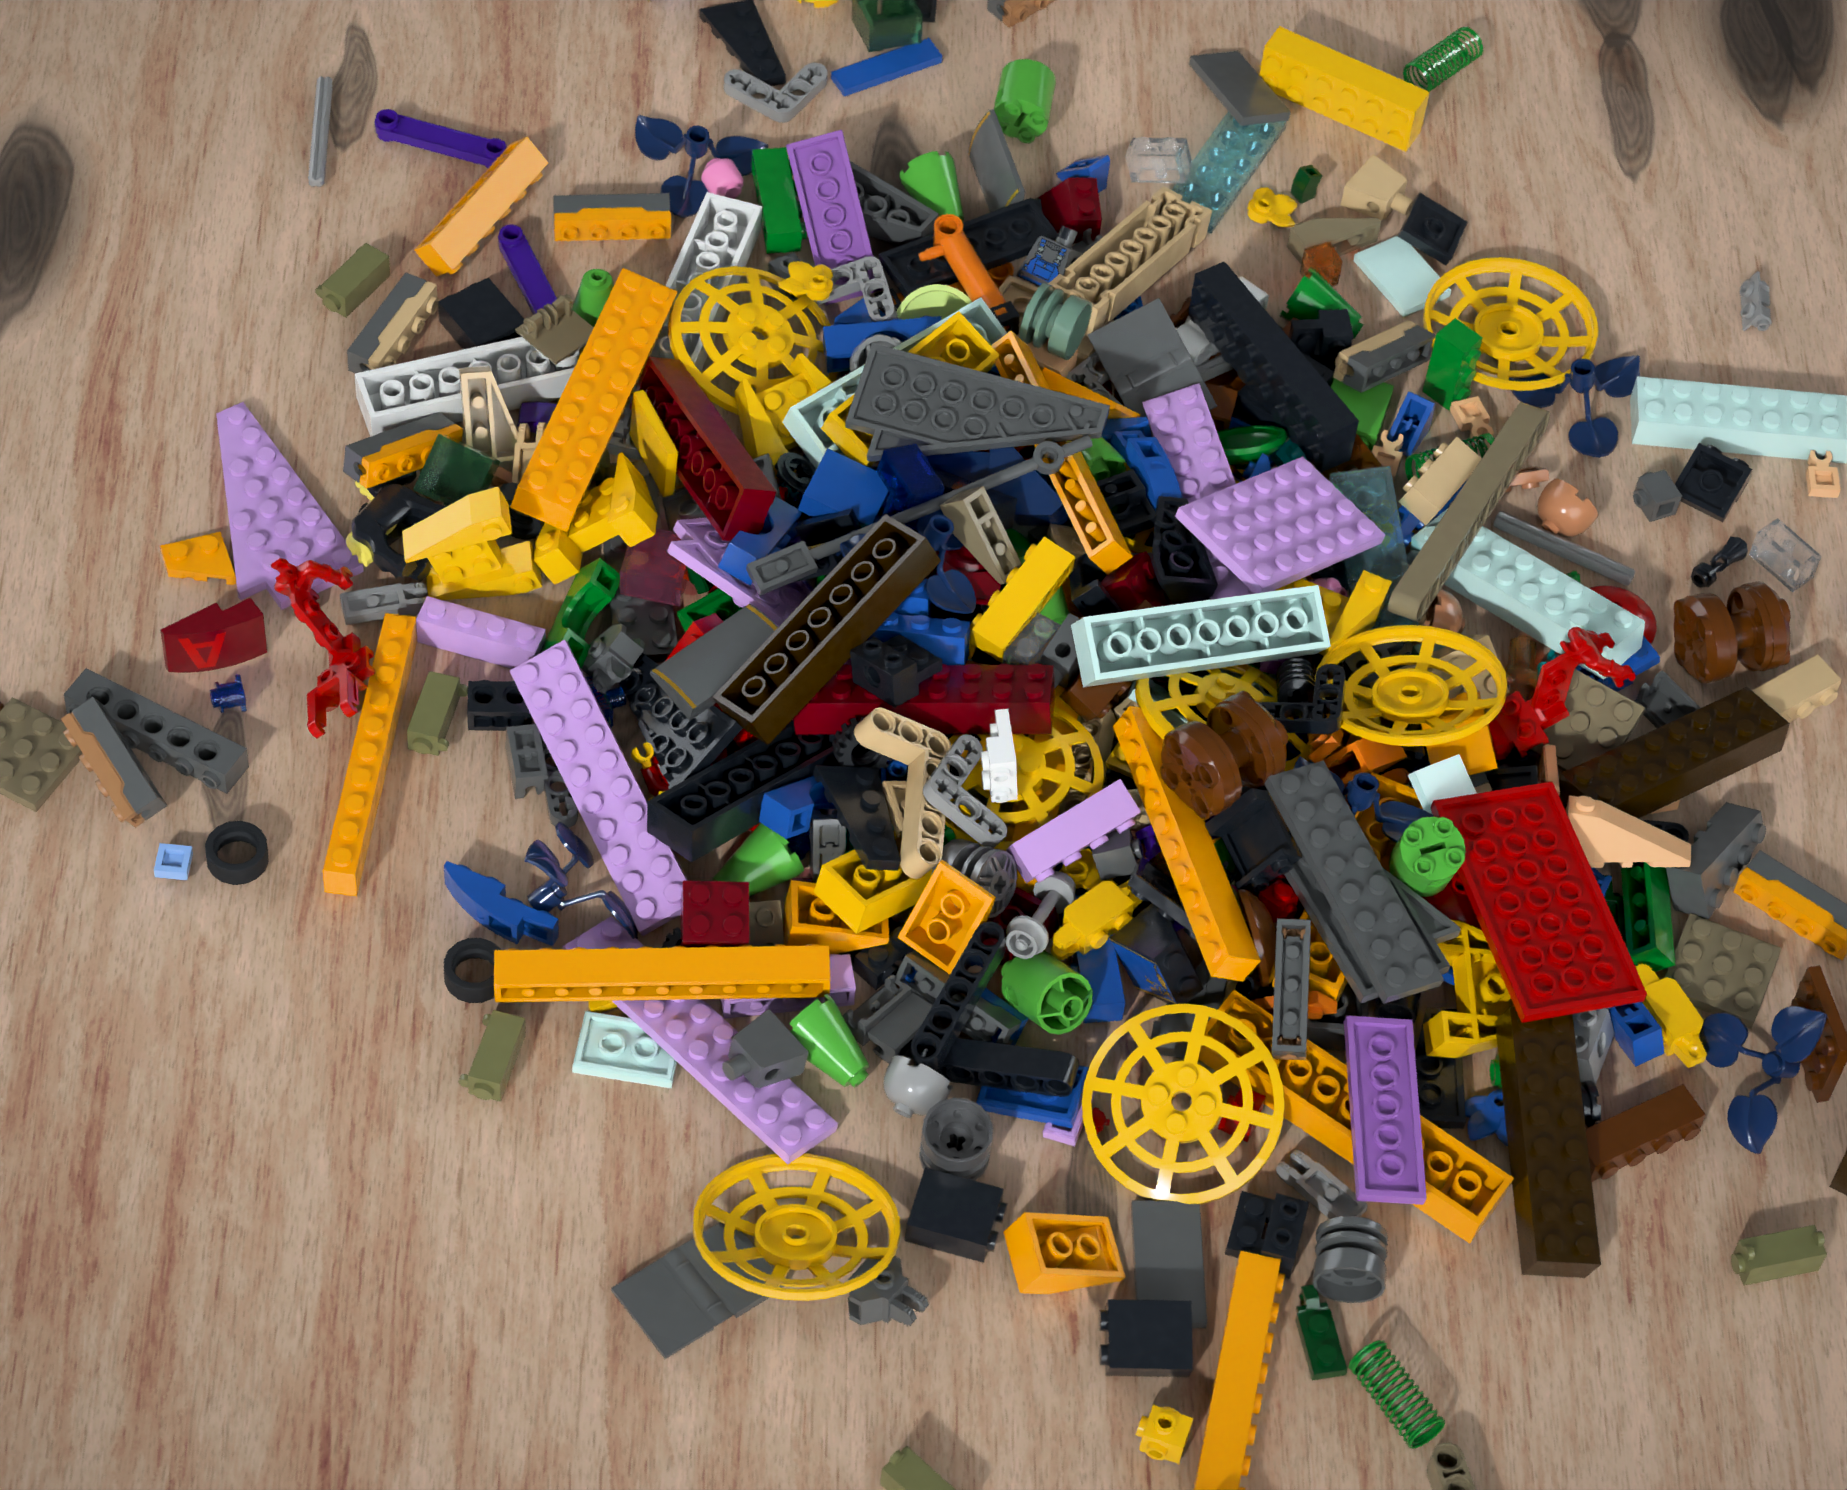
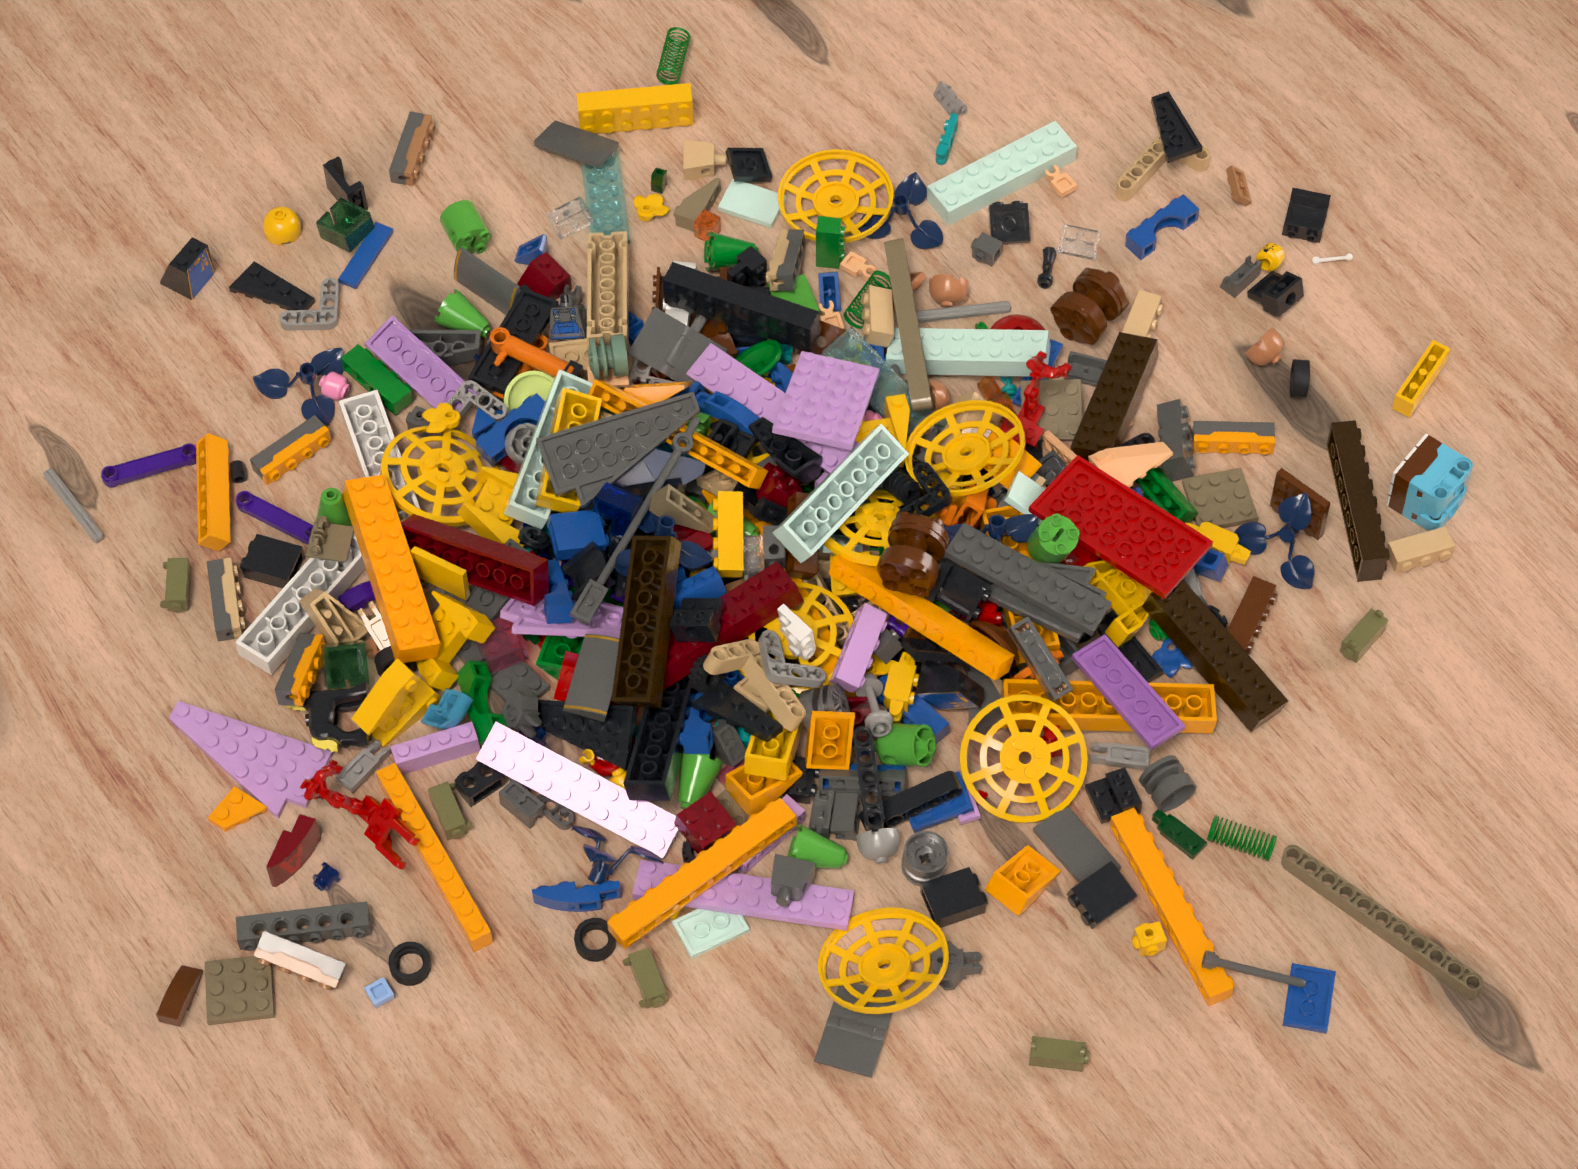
camera: 30 degrees left, 5 degrees up
none -> black hinge [229,460,246,483]
none -> dark azure brick [421,688,473,730]
none -> teal hinge [936,113,958,165]

